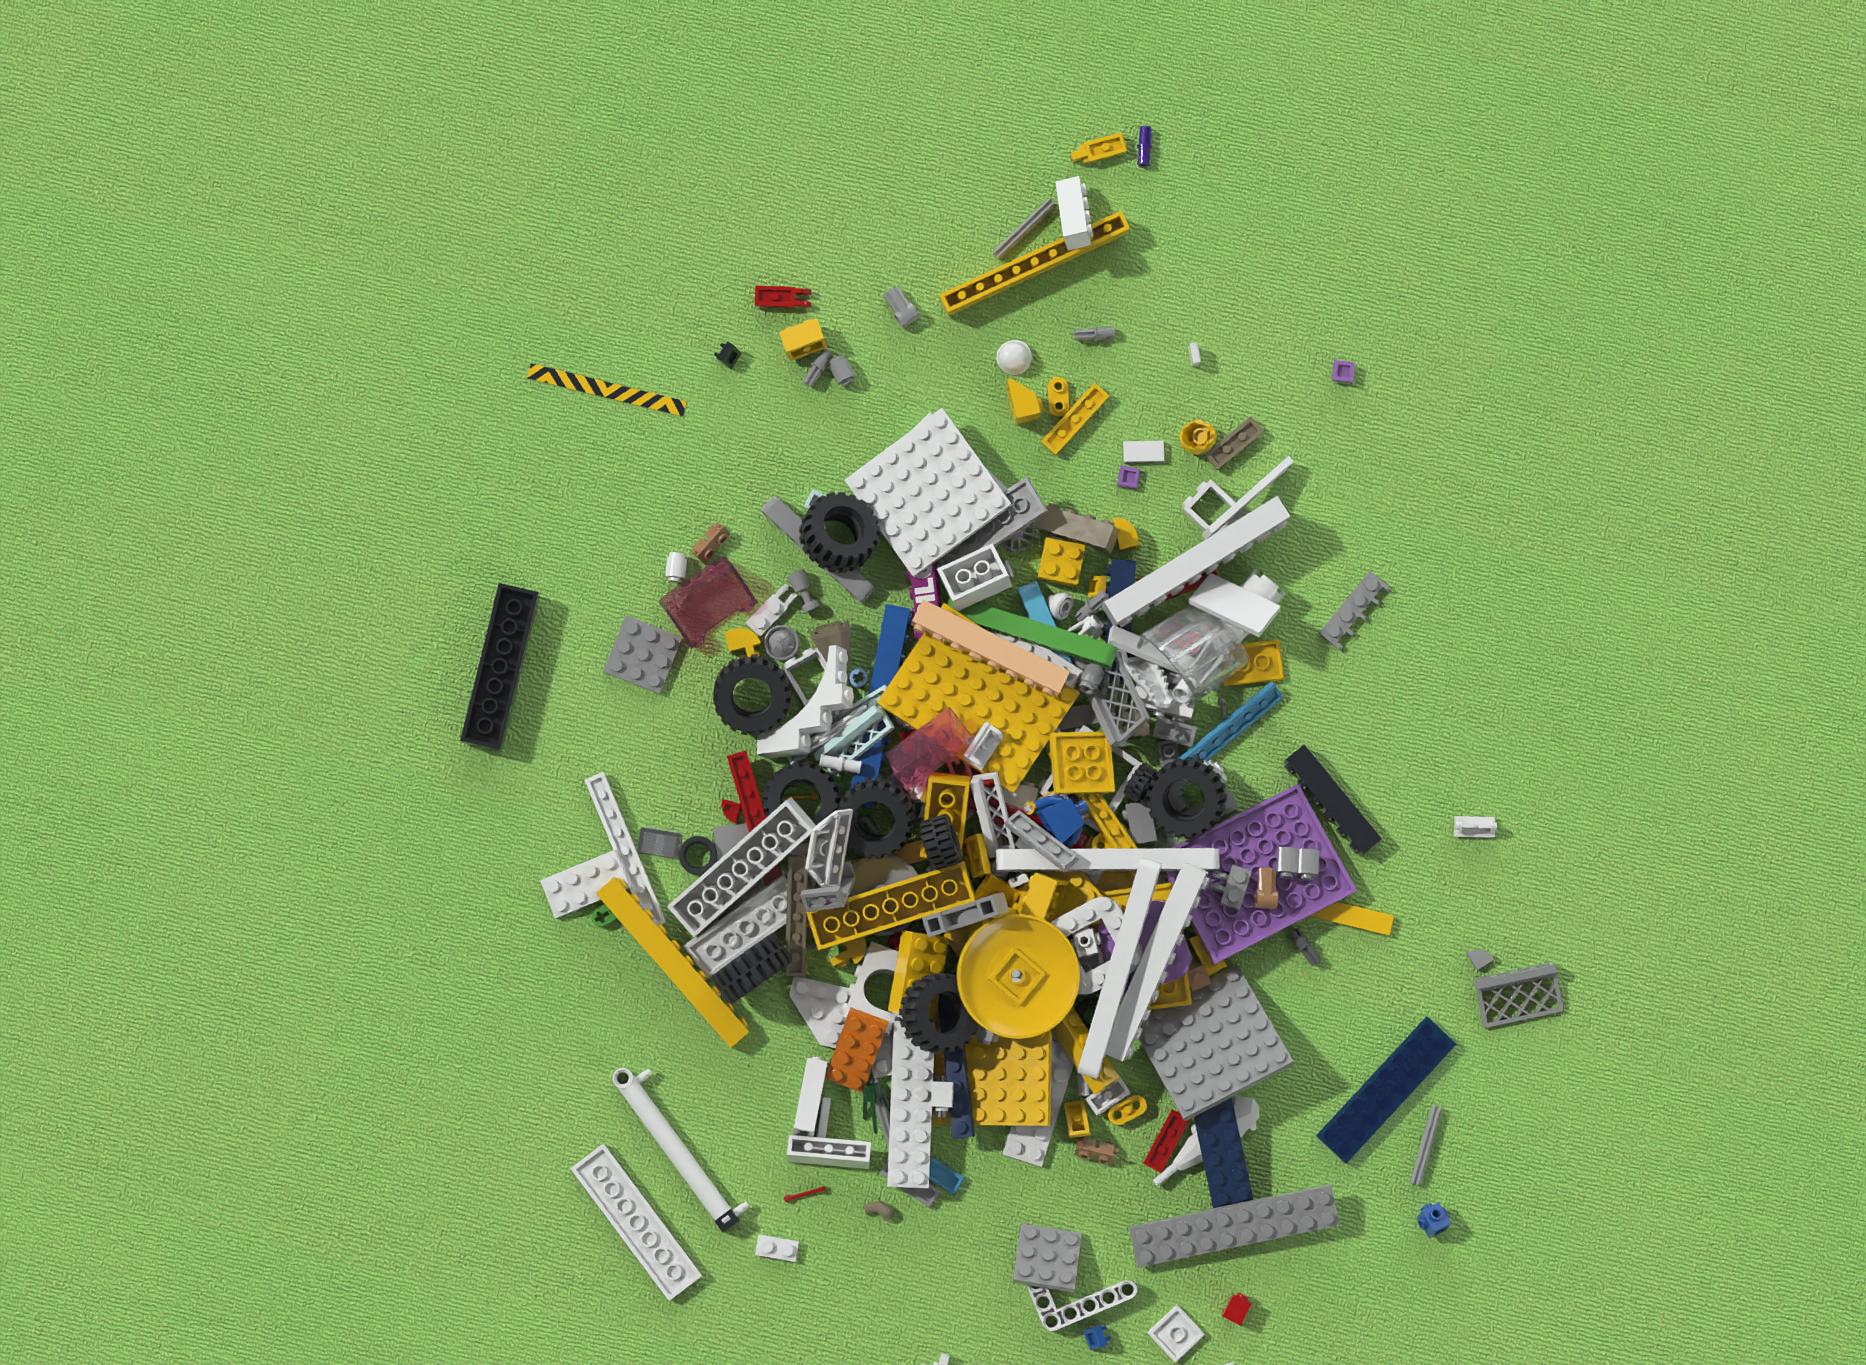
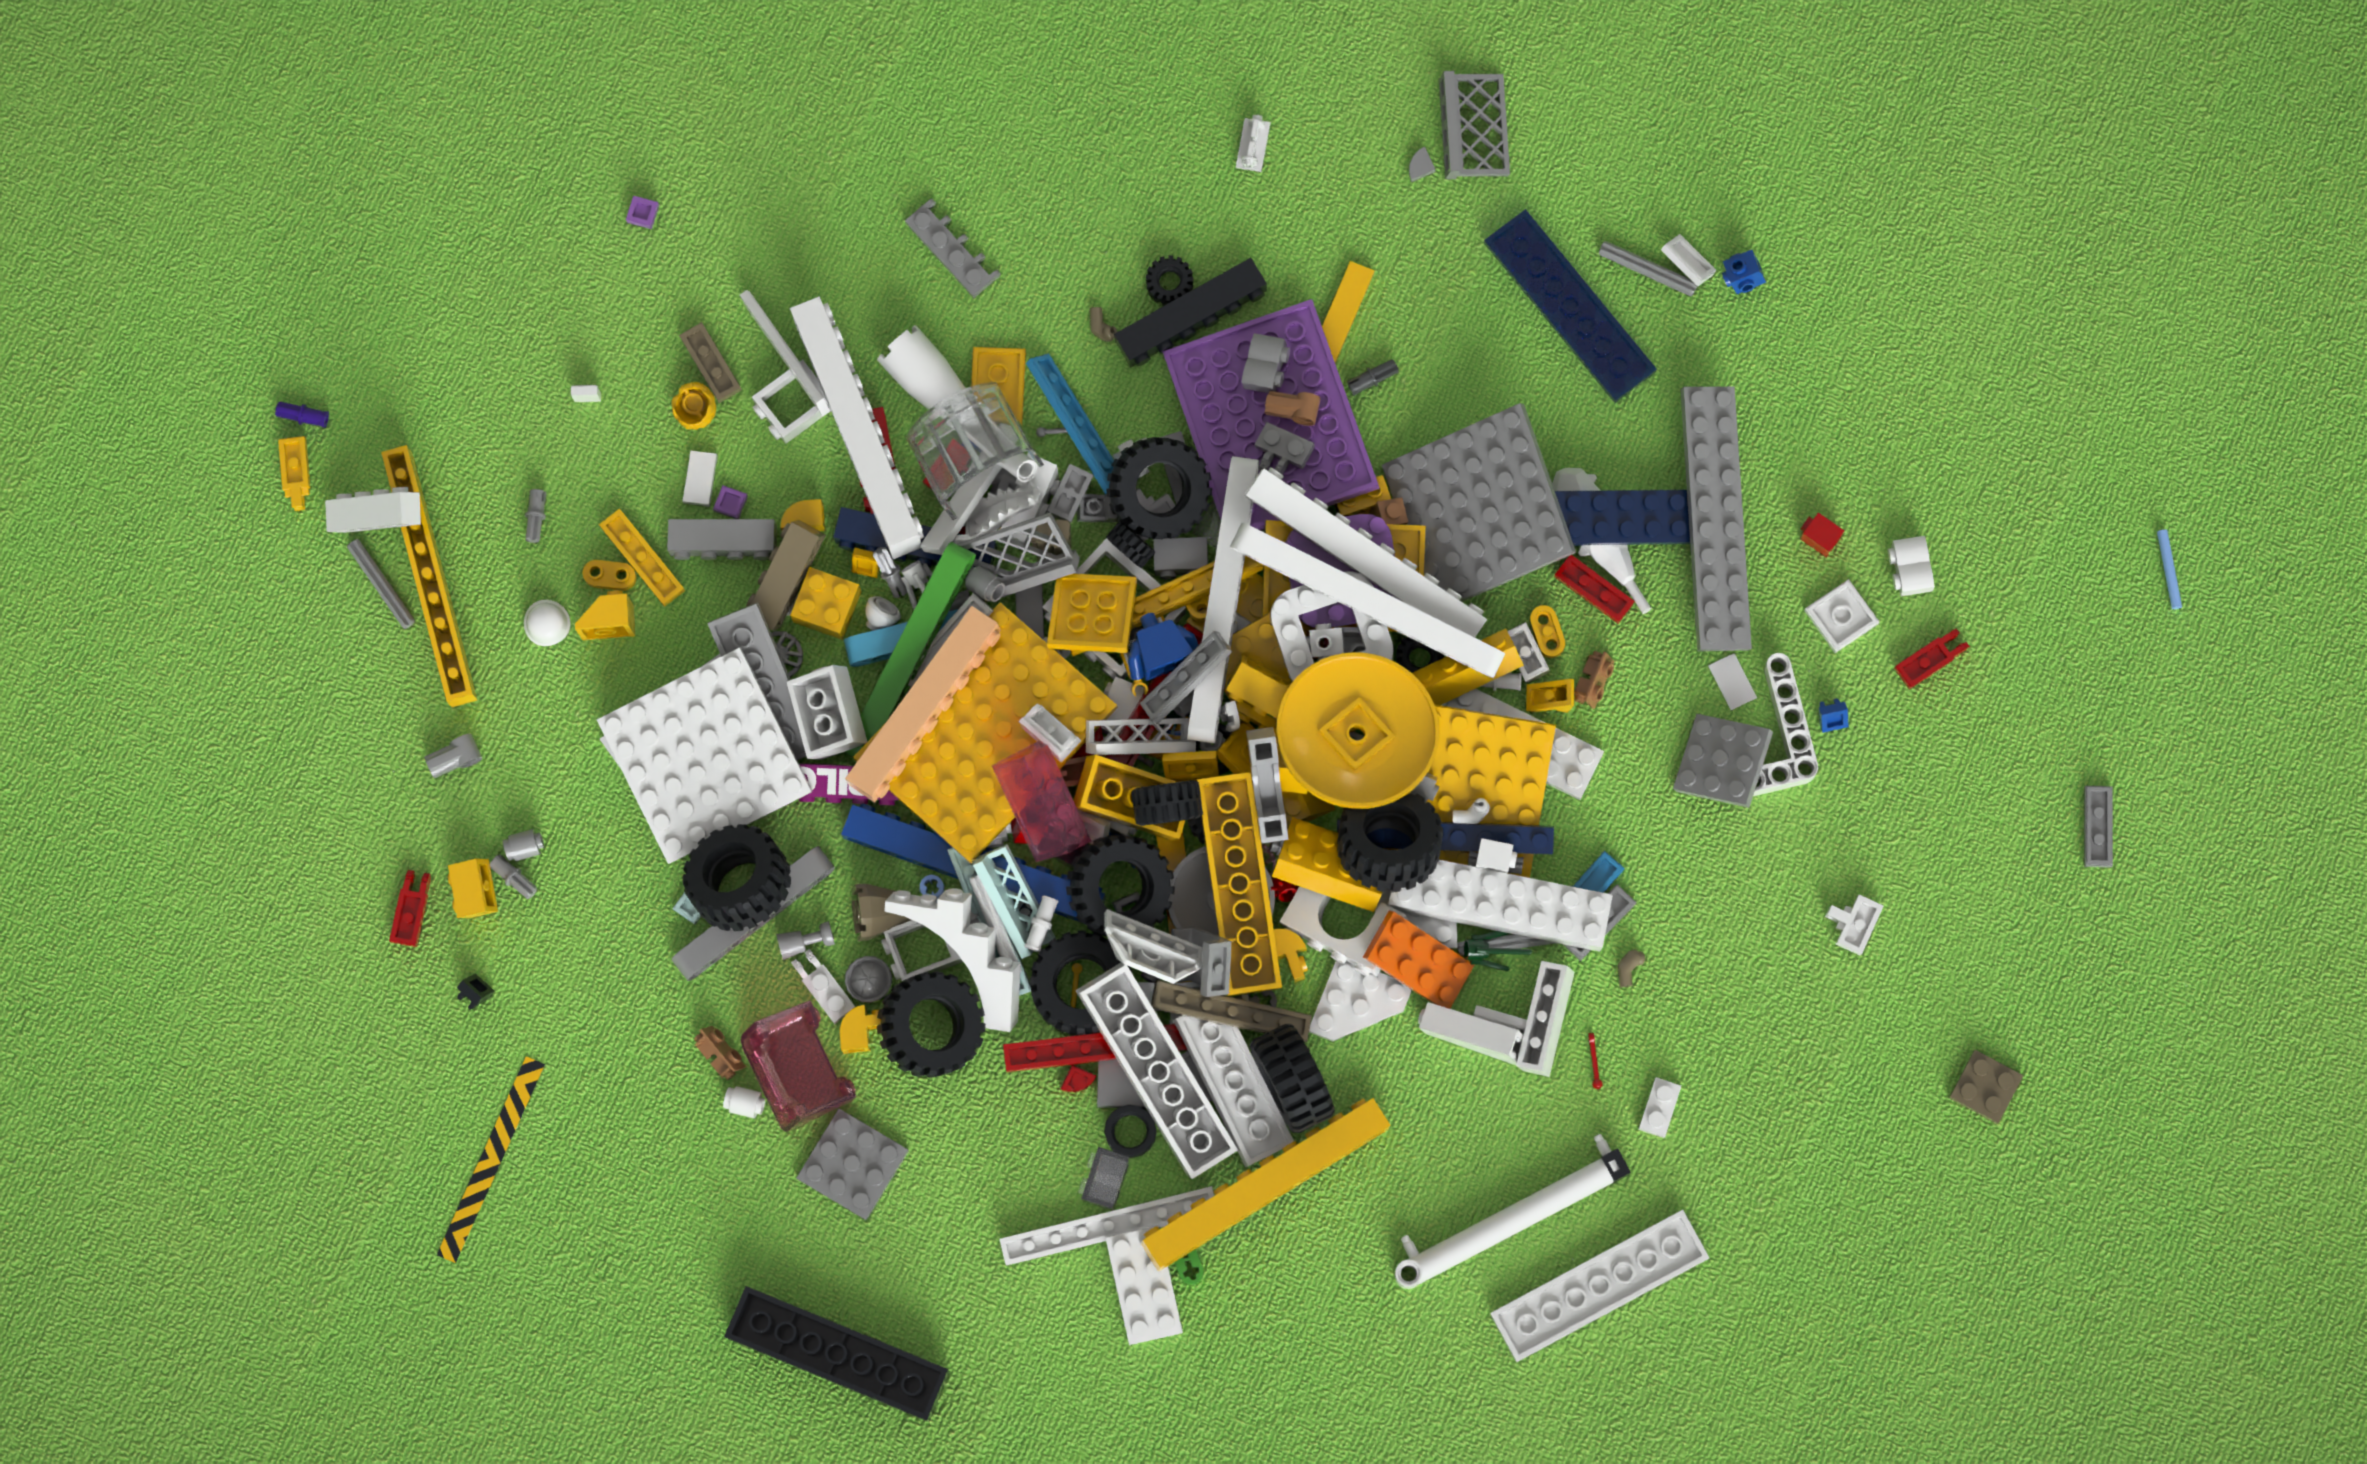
camera: 65 degrees left, 5 degrees down
white tile [1189,573,1280,637] -> none
none -> light grey brick [667,519,777,560]
none -> dark tan arm [1089,307,1117,342]
none -> black tyre [1146,255,1194,306]
none -> white arm [1453,798,1490,824]
none -> white tile [1661,234,1717,286]
none -> white sticker [1708,653,1757,710]

